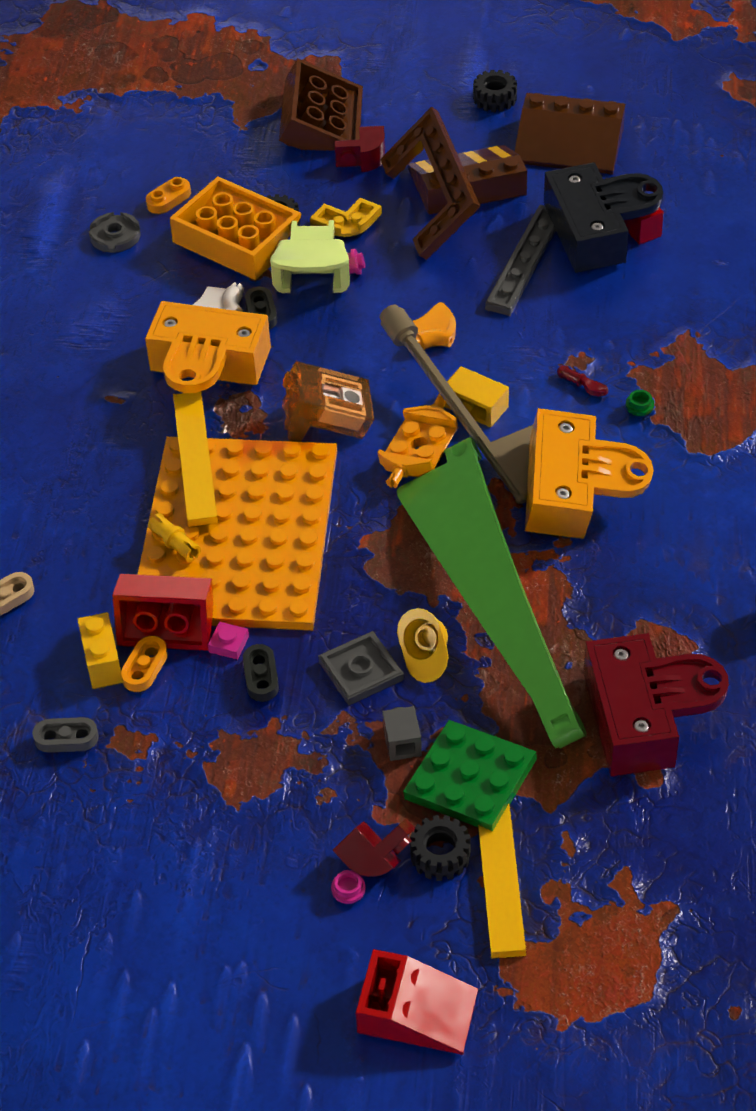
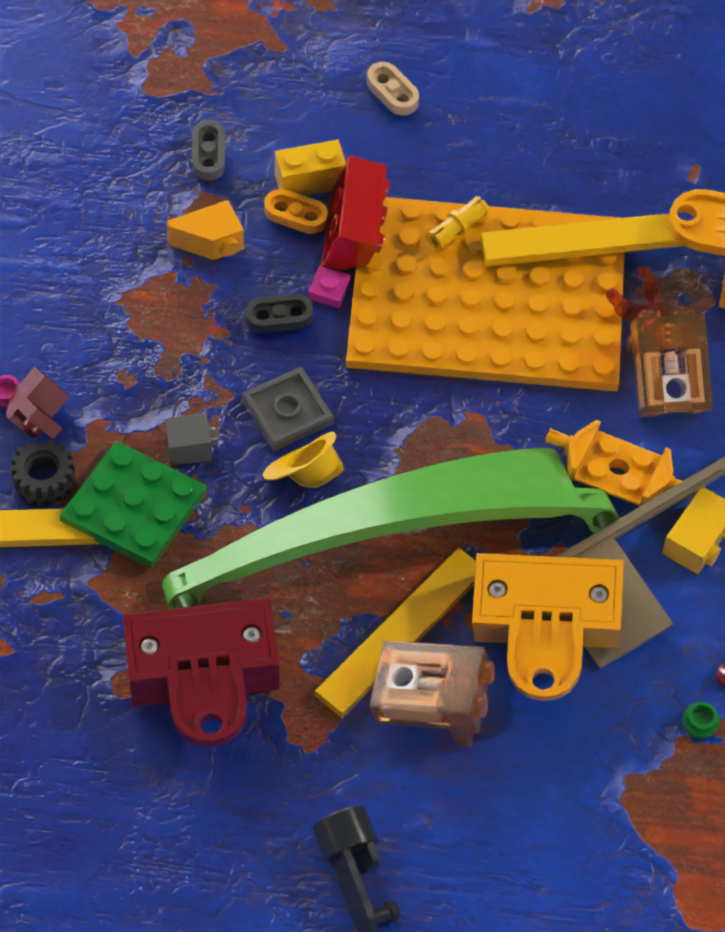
camera: 85 degrees right, 10 degrees up
none -> light orange slope [166,200,244,260]
none -> yellow tile [315,548,476,718]
none -> clear orange brick [369,641,495,747]
none -> clear red helmet [606,266,670,333]

